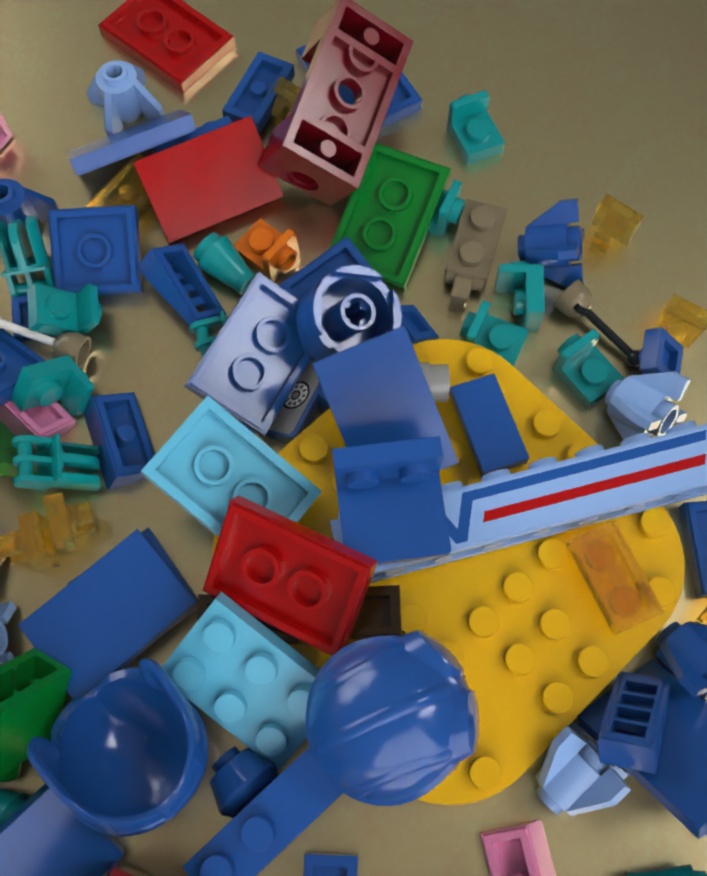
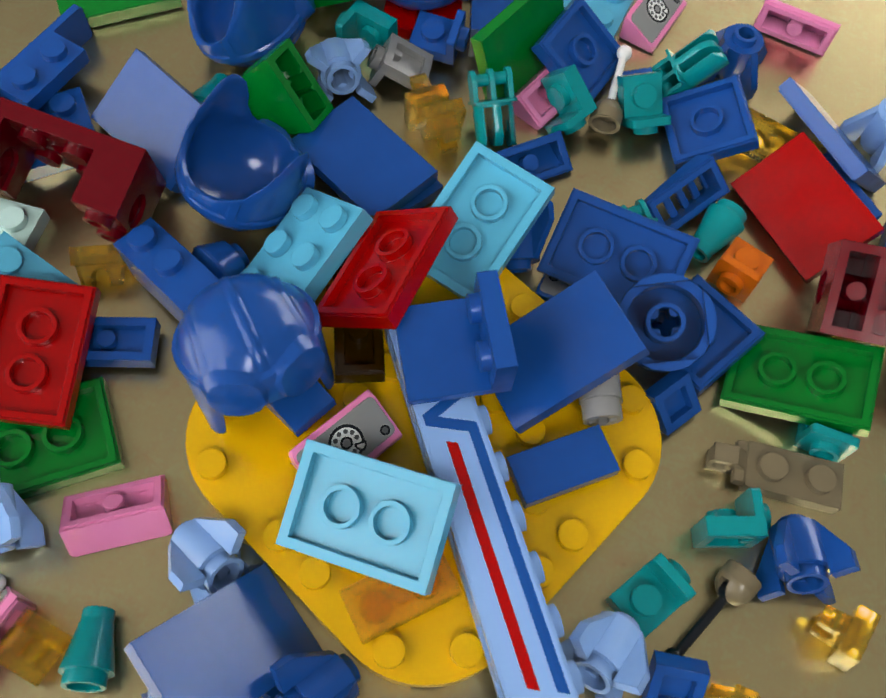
camera: 80 degrees right, 5 degrees down
teal bracket [459,300,529,367] -> none
blue slope [597,671,672,774] -> none
none -> medium azure plate [275,439,462,596]
none -> slope [288,390,403,470]

